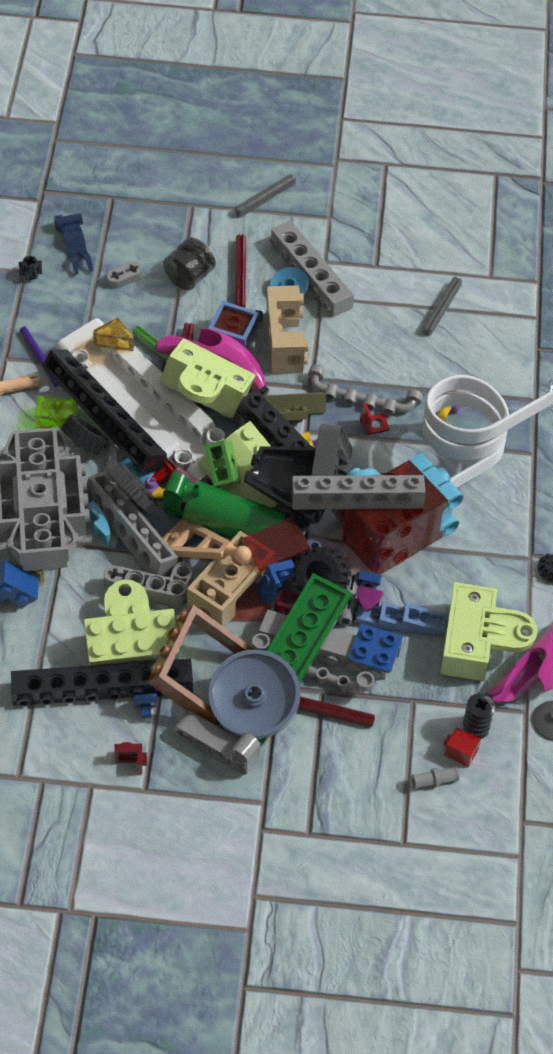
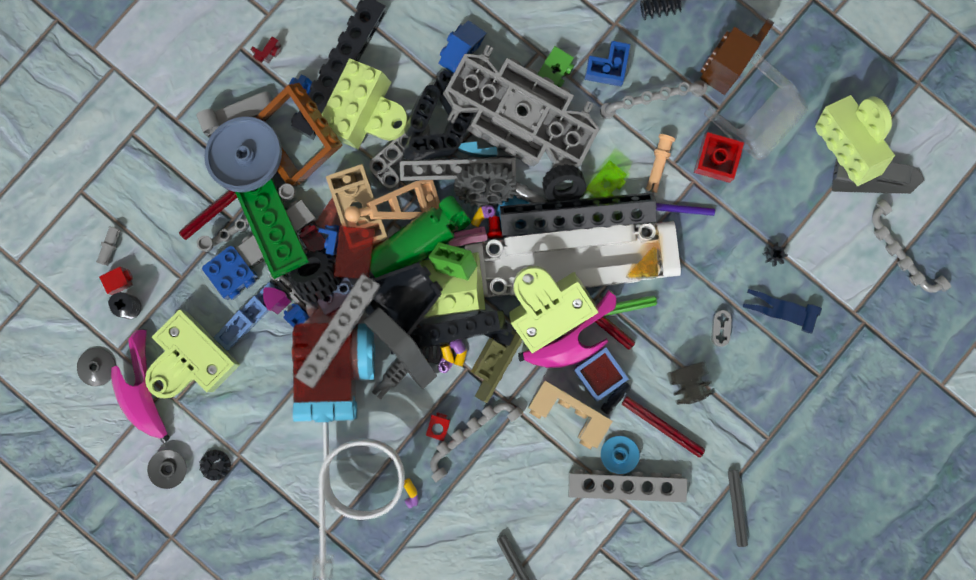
camera: 125 degrees right, 30 degrees up
none -> black piece [403,71,473,161]

